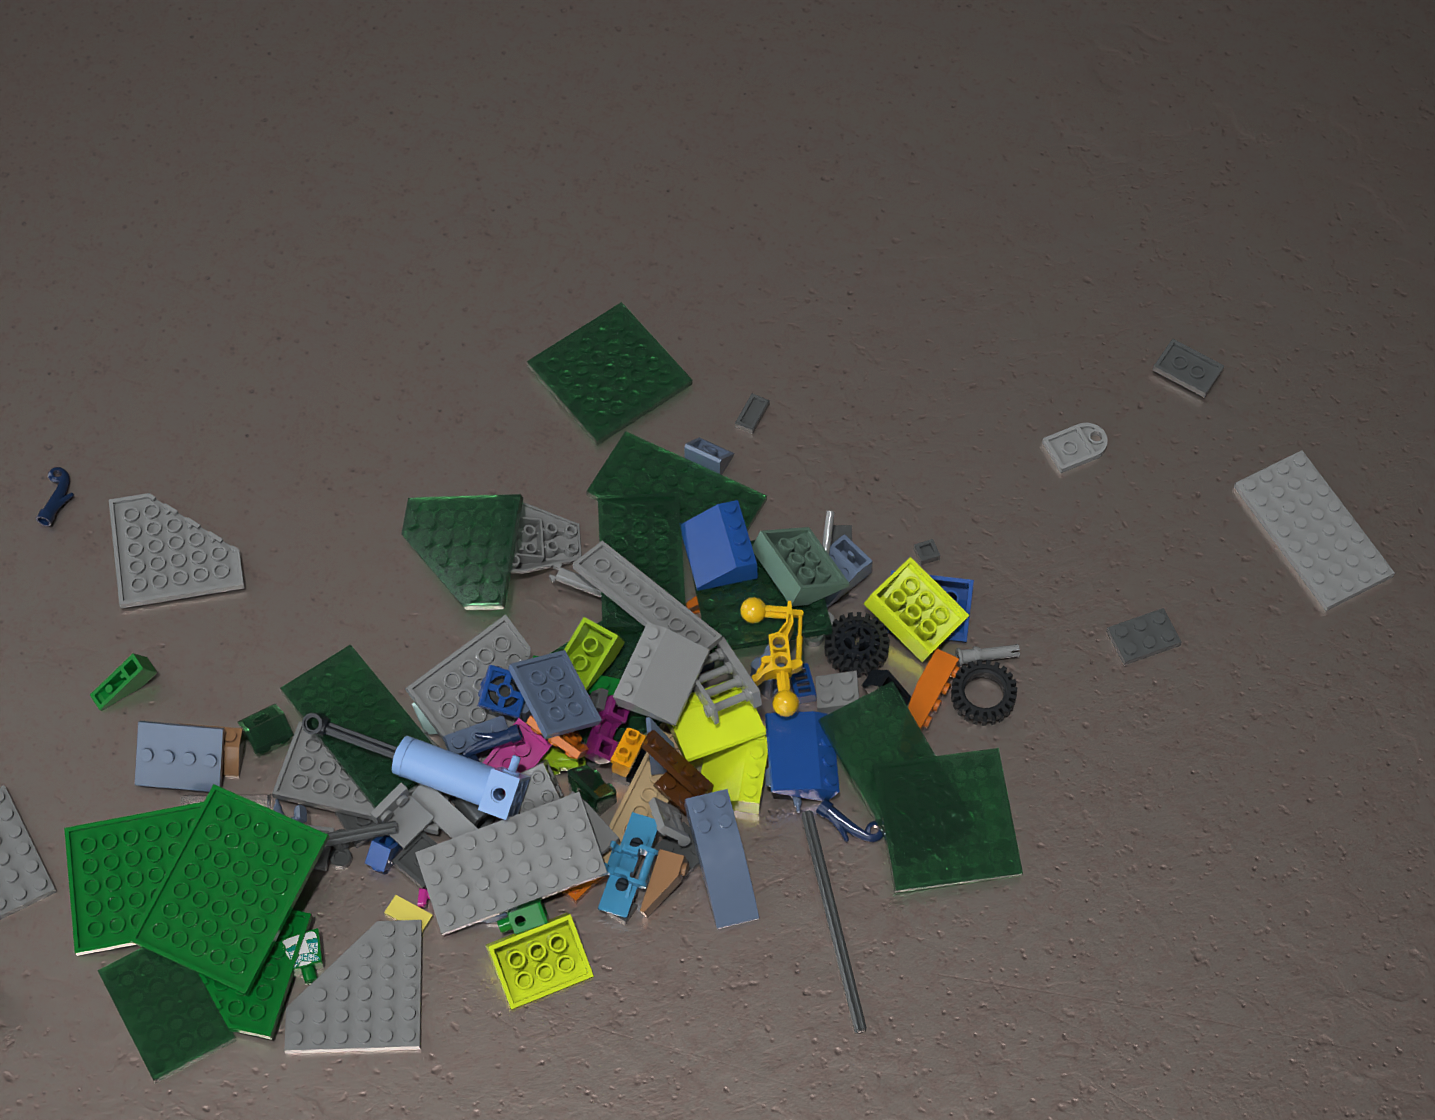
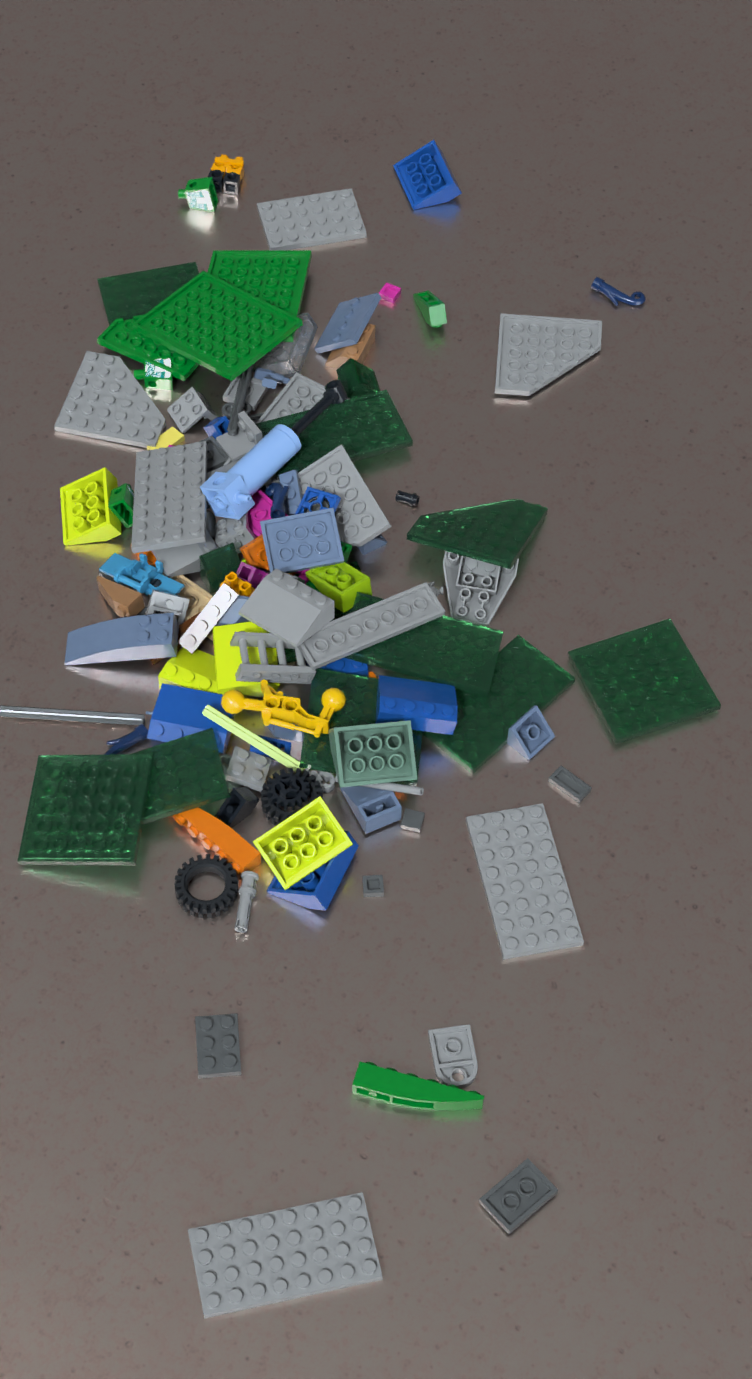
camera: 105 degrees right, 5 degrees down
none -> light grey bracket [167,387,218,433]
none -> yellowish green axle [202,705,306,774]
none -> green slope [352,1062,484,1111]
none -> dark pink tile [379,282,401,303]
none -> black pin [395,490,420,507]
none -> light grey plate [466,803,584,960]

